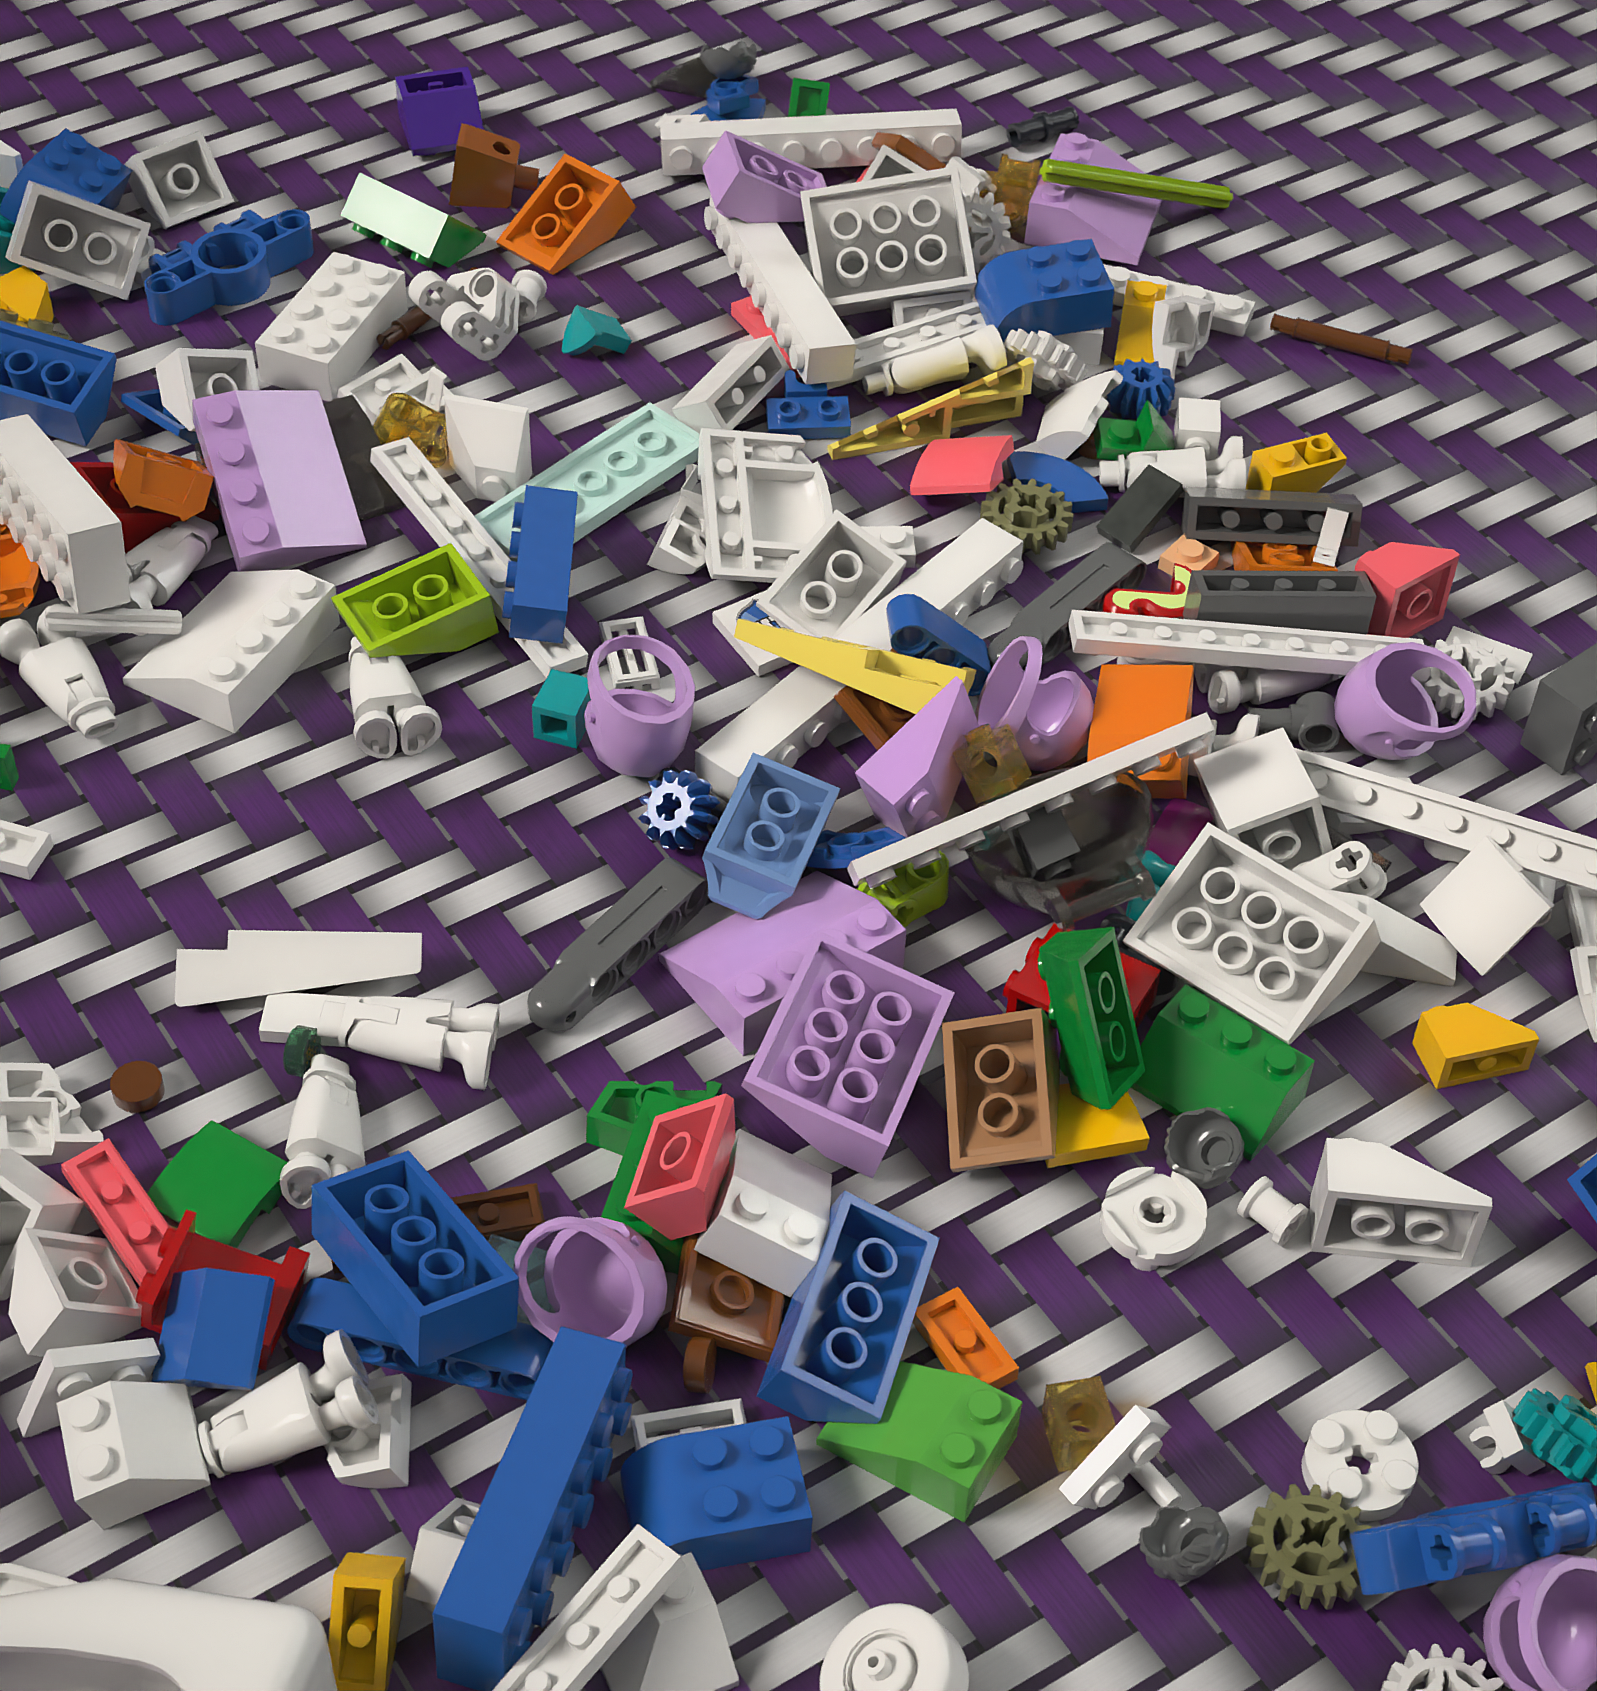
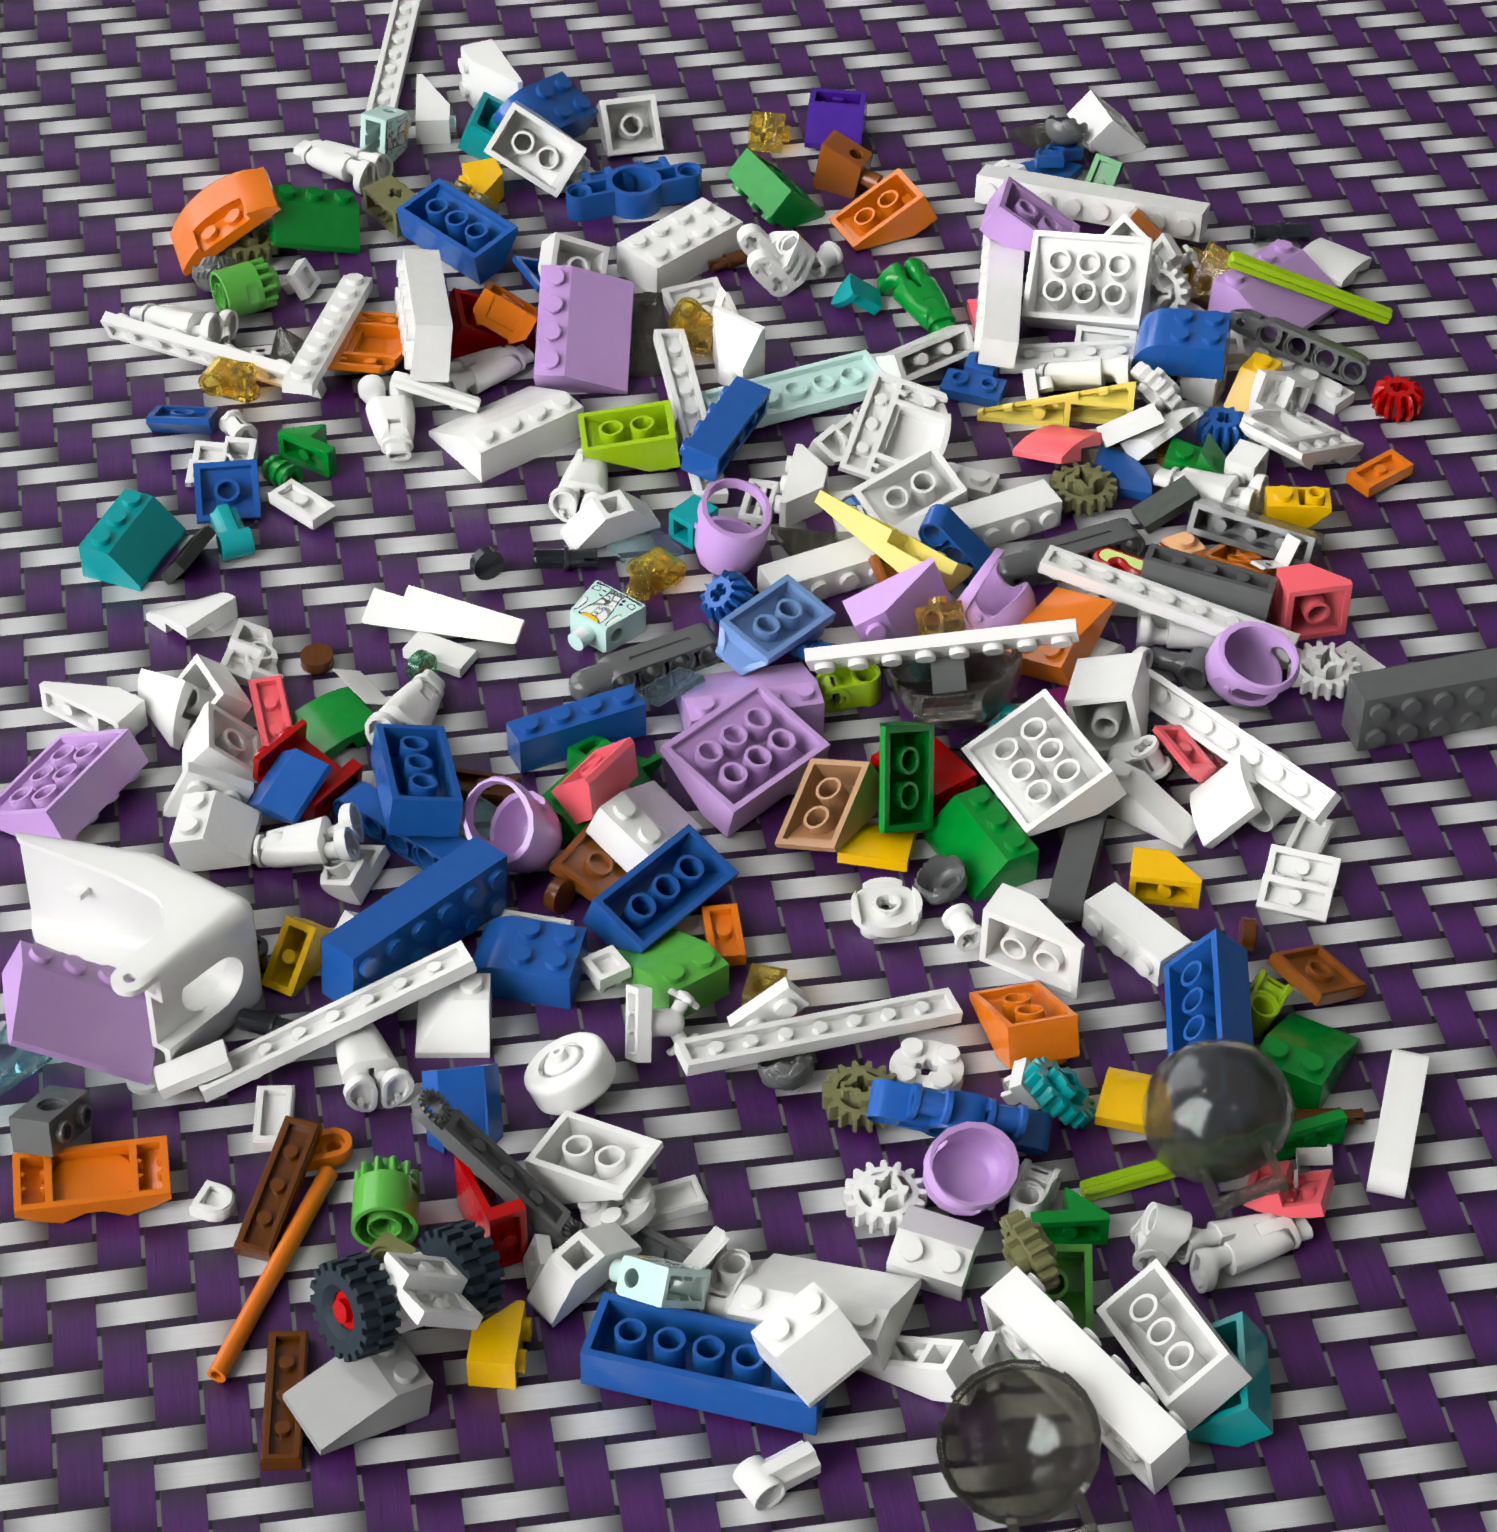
camera: 25 degrees right, 5 degrees down
white piece [317,996,501,1090] -> none
reddish brown piece [1270,313,1413,366] -> none
none -> white sticker [332,669,388,705]
none -> black tile [470,546,504,580]
none -> blue brick [506,684,646,774]
none -> black axle [532,546,598,572]
none -> white slope [560,489,661,549]
none -> light aqua torso [568,580,646,653]
none -> white tile [581,944,632,994]
none -> clear light blue piece [607,528,684,577]
none -> white piece [625,984,700,1063]
none -> clear yellow piece [626,546,687,601]
none -> clear light blue piece [637,667,705,707]
none -> white plate [674,987,963,1076]
none -> clear yellow brick [748,111,791,153]
none -> clear smoke slope [770,526,837,556]
none -> white slope [774,444,828,528]
none -> green piece [877,258,956,334]
none -> orange slope [969,980,1080,1069]
none -> white tile [1022,368,1054,400]
none -> dark grey piece [1047,807,1109,922]
none -> white slope [1067,90,1146,157]
none -> white brick [1082,882,1192,987]
none -> white slope [1096,402,1165,448]
none -> coral slope [1152,725,1226,784]
none -> dark grey piece [1230,309,1371,385]
none -> white slope [1239,408,1364,470]
none -> white slope [1302,238,1372,288]
none -> orange plate [1346,449,1414,498]
none -> red gear [1371,374,1425,424]

